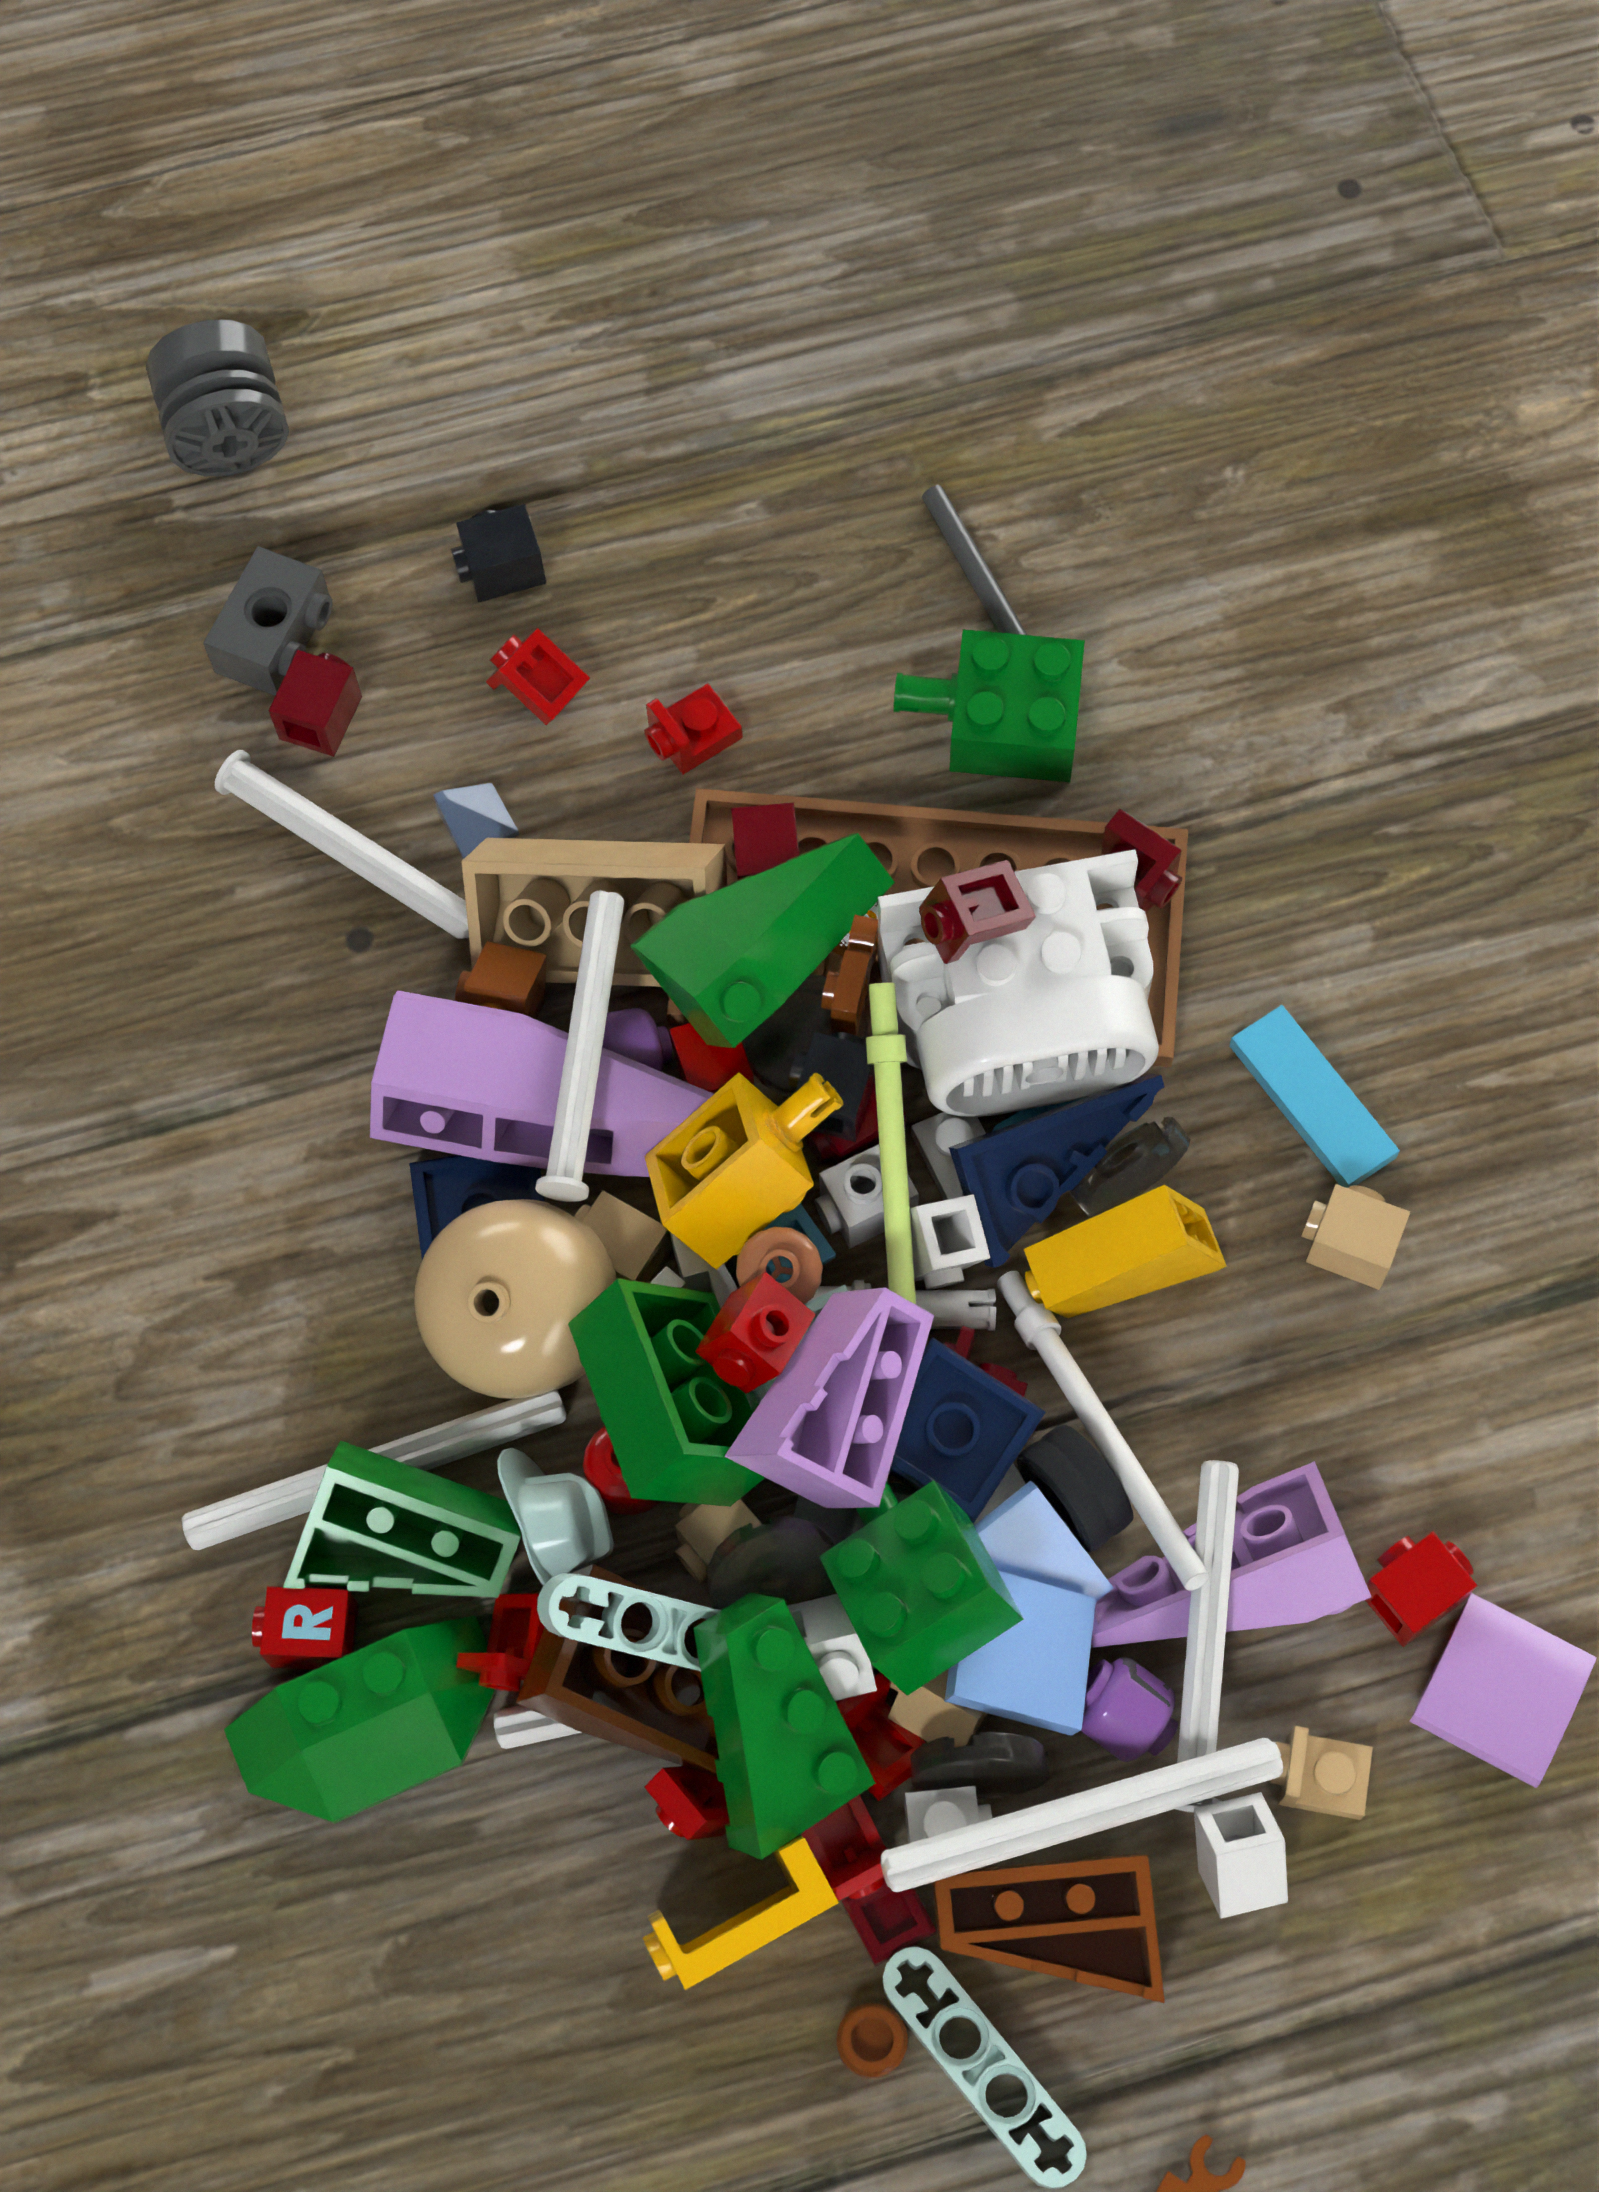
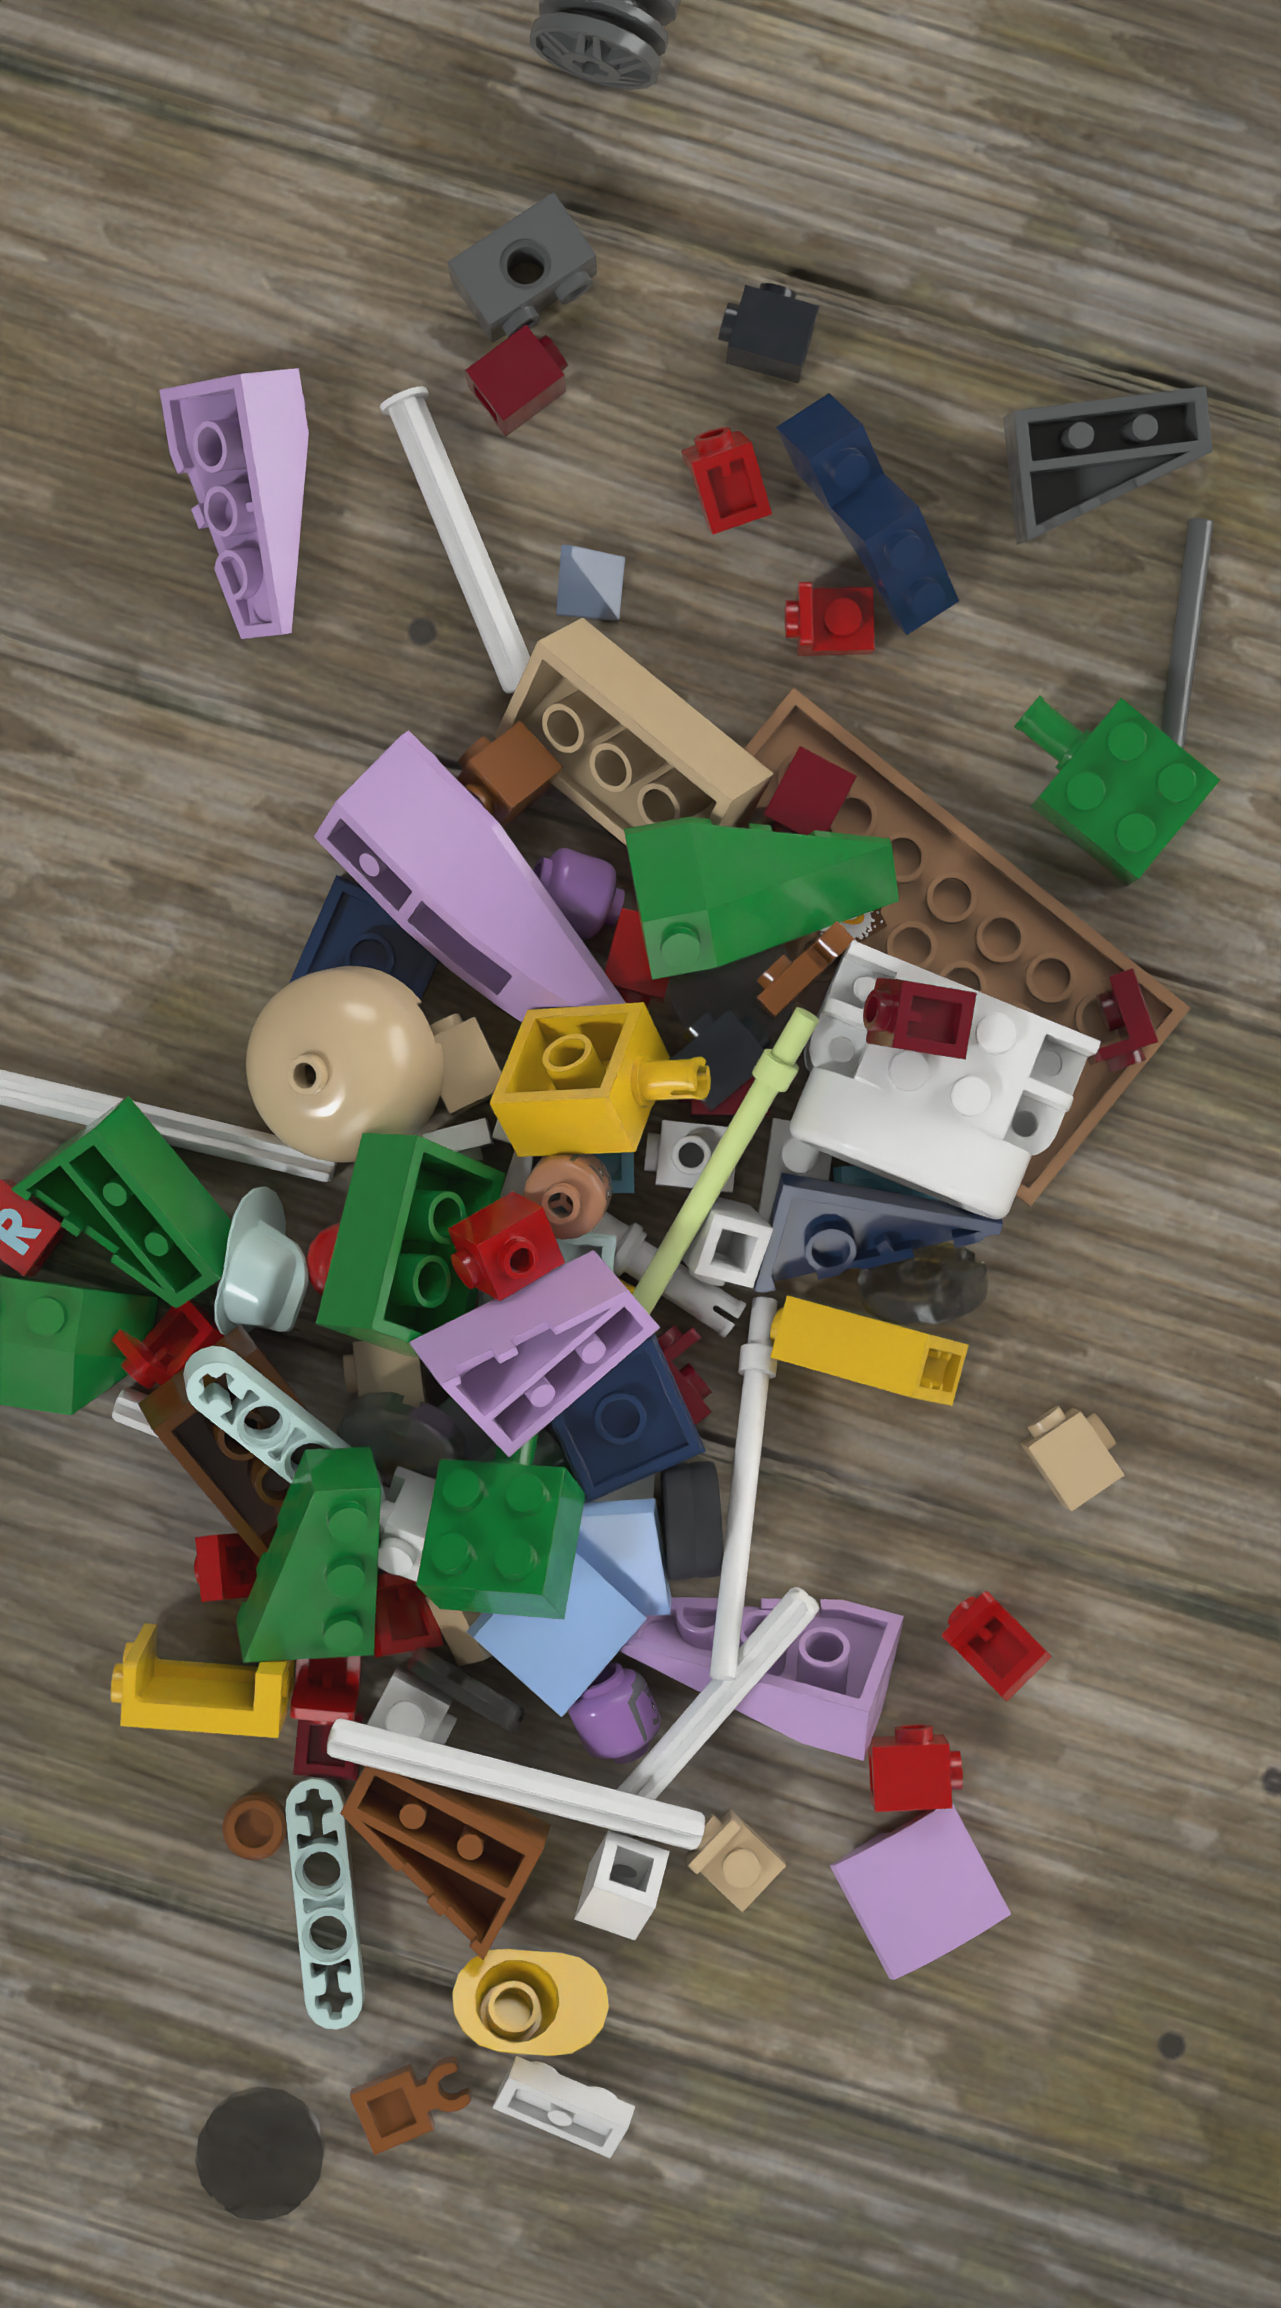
camera: 25 degrees right, 20 degrees up
white axle [535,890,624,1202] -> none
medium azure tile [1229,1005,1400,1188] -> none
none -> lavender wedge [159,368,309,639]
none -> yellow piece [452,1949,609,2056]
none -> white plate [493,2056,635,2158]
none -> dark blue arch [776,393,959,635]
none -> red bracket [942,1591,1052,1702]
none -> dark grey wedge [1003,386,1212,545]

